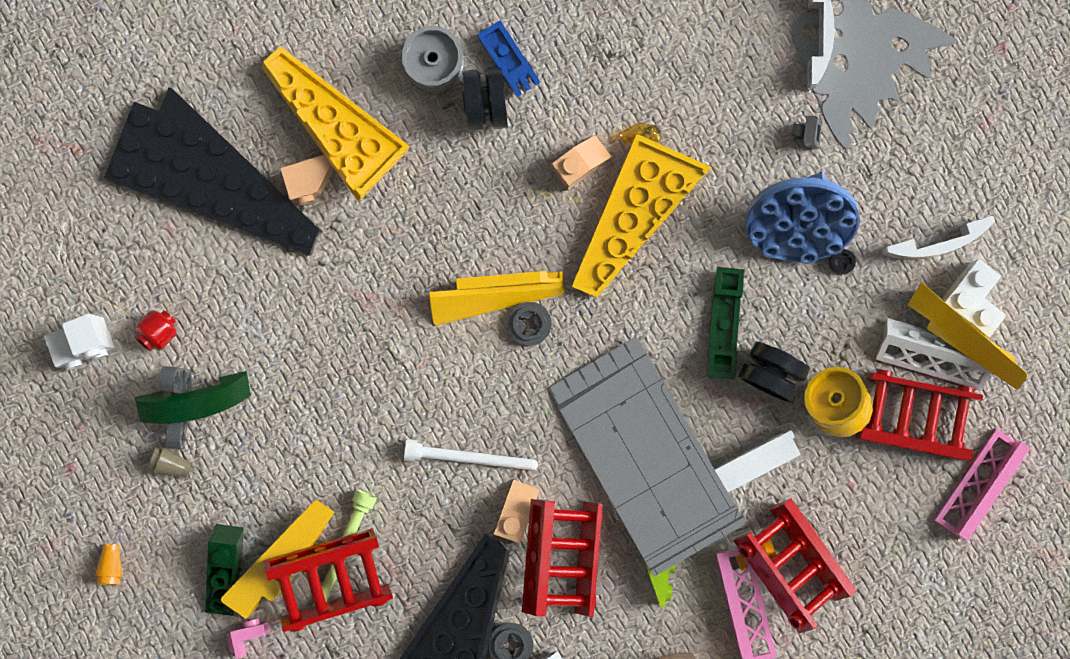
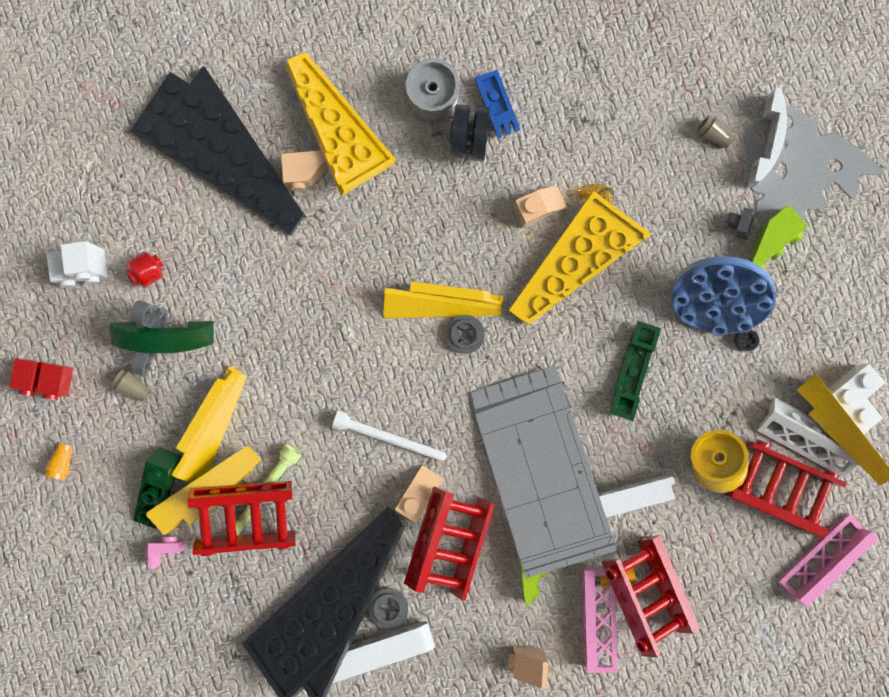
camera: 15 degrees right, 0 degrees up
black wheel [737,341,811,404] -> none
white slope [881,216,995,260] -> none
none -> red piece [9,358,73,400]
none -> yellow wedge [172,366,246,483]
none -> dark tan cone [697,115,735,149]
none -> lime slope [748,204,808,269]

